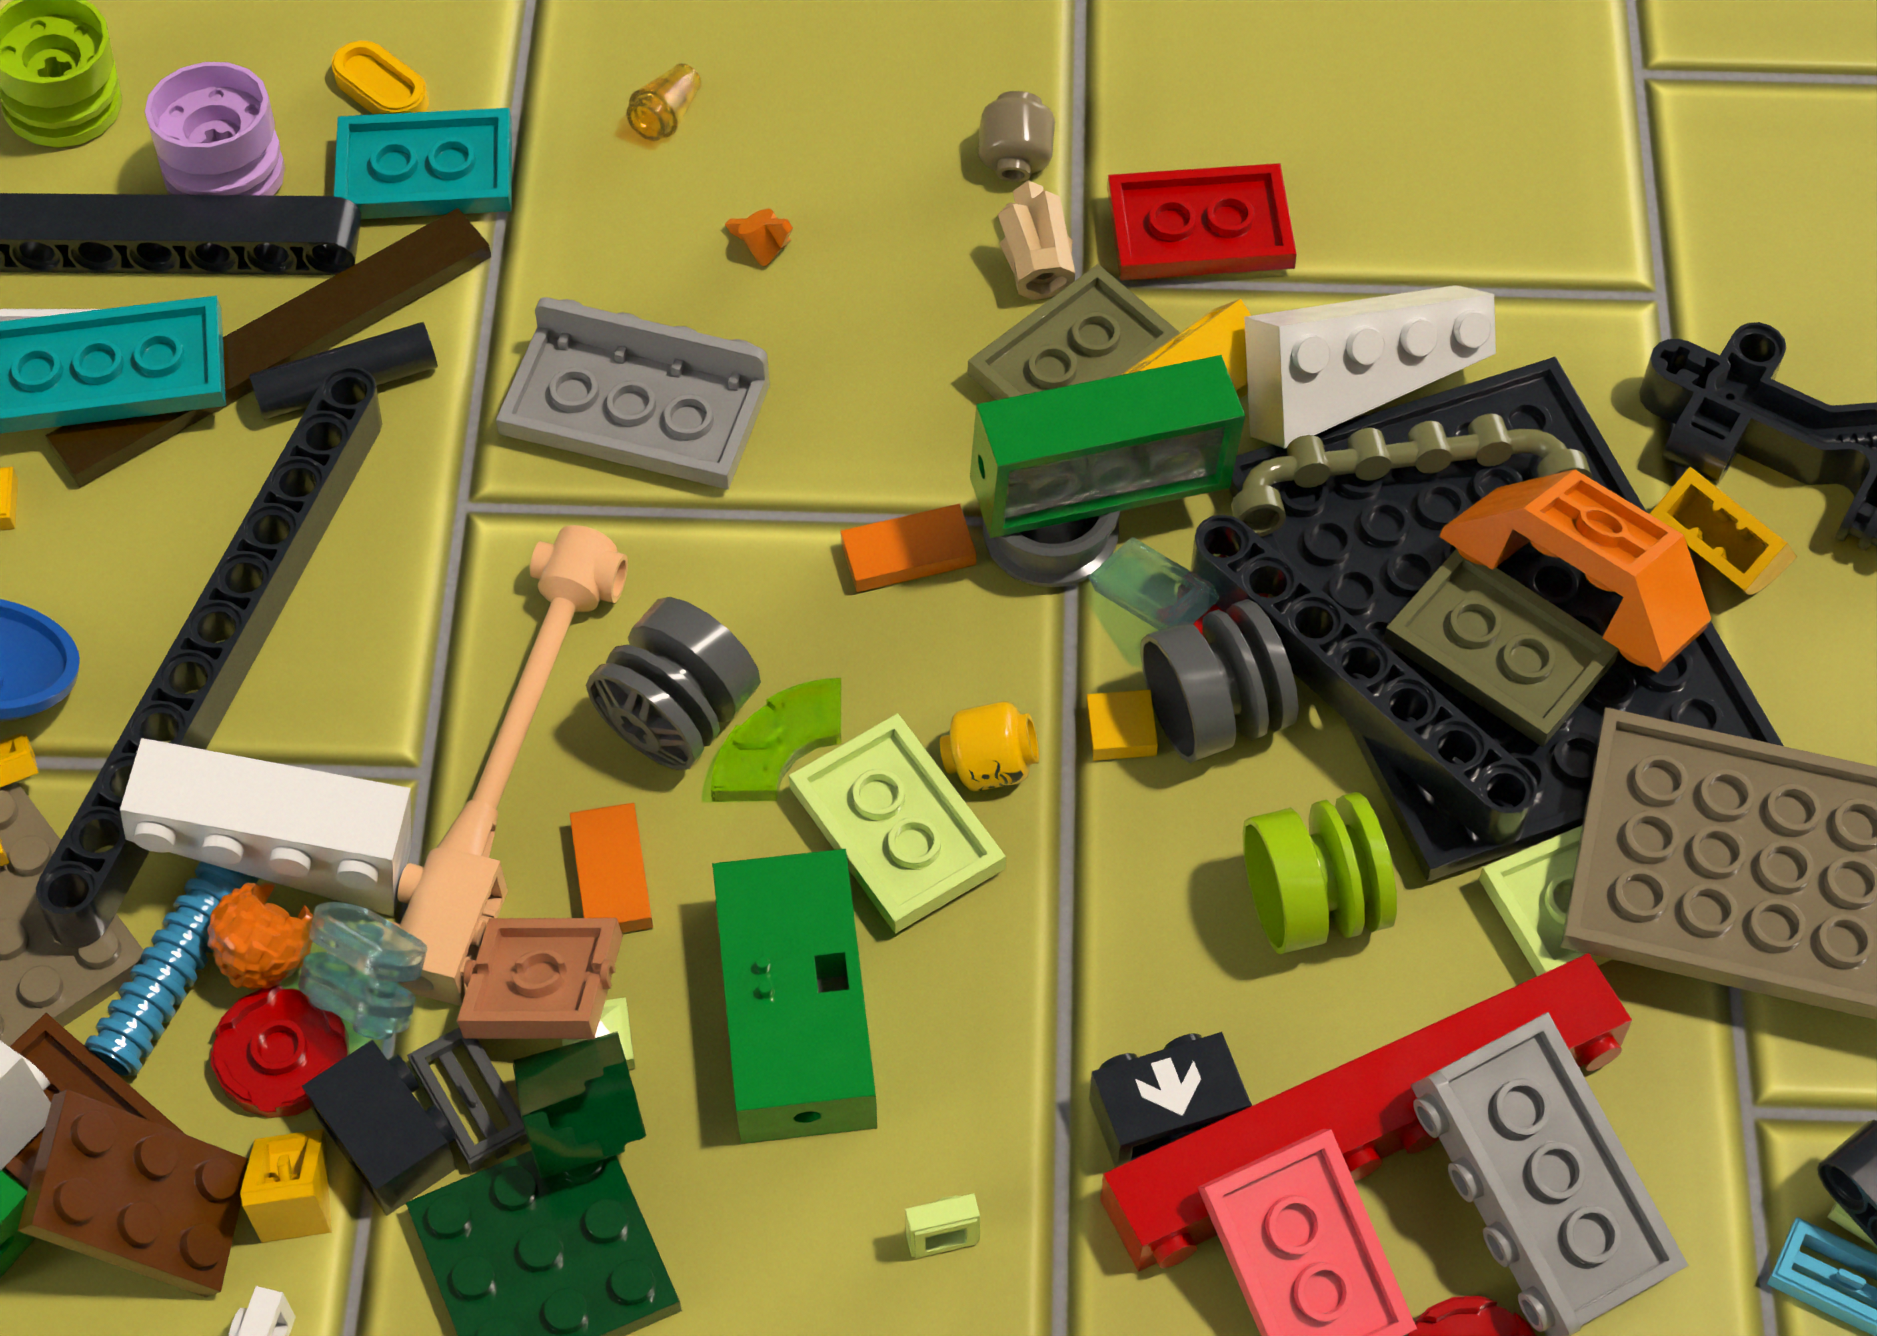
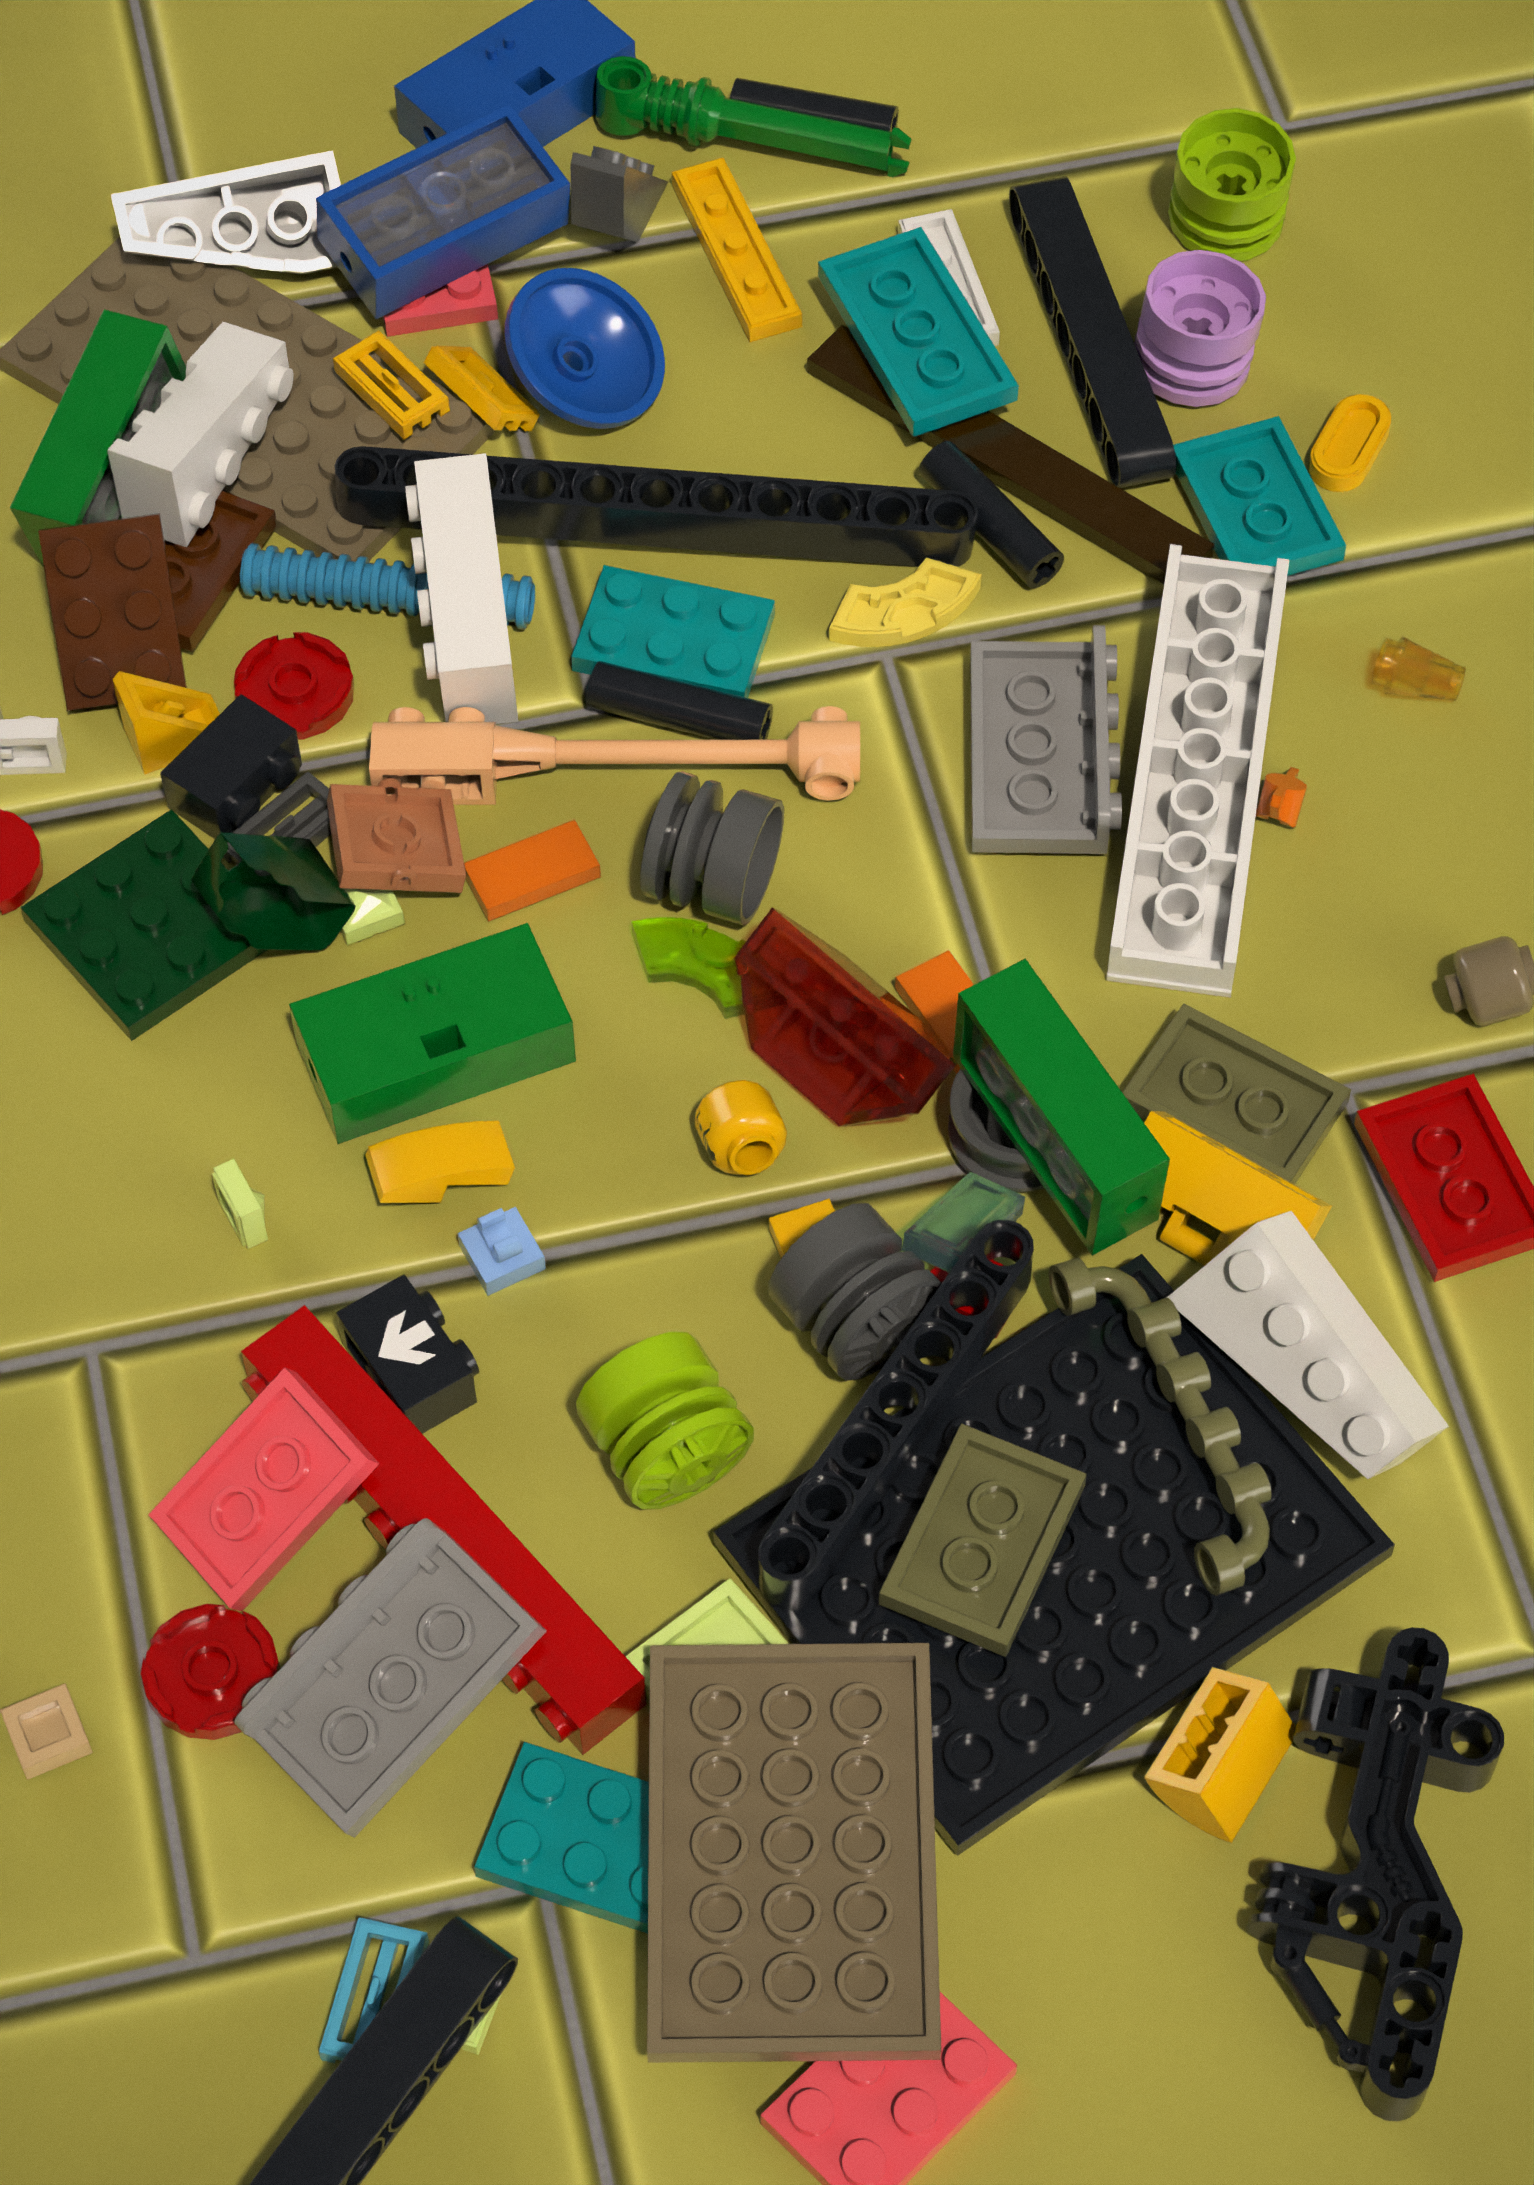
camera: 75 degrees right, 0 degrees up
orange piece [207,882,316,990] -> none
clear light blue brick [298,902,427,1040] -> none
yellowish green plate [789,713,1006,934] -> none
tan rock [998,181,1075,300] -> none
orange slope [1439,469,1711,673] -> none
none -> yellow slope [365,1120,515,1203]
none -> light blue tile [457,1207,546,1296]
none -> teal plate [474,1742,649,1934]
none -> teal plate [571,565,775,698]
none -> black piece [586,661,773,740]
none -> clear red wedge [734,908,957,1127]
none -> light yellow tile [829,557,982,647]
none -> white tile [1106,544,1289,998]

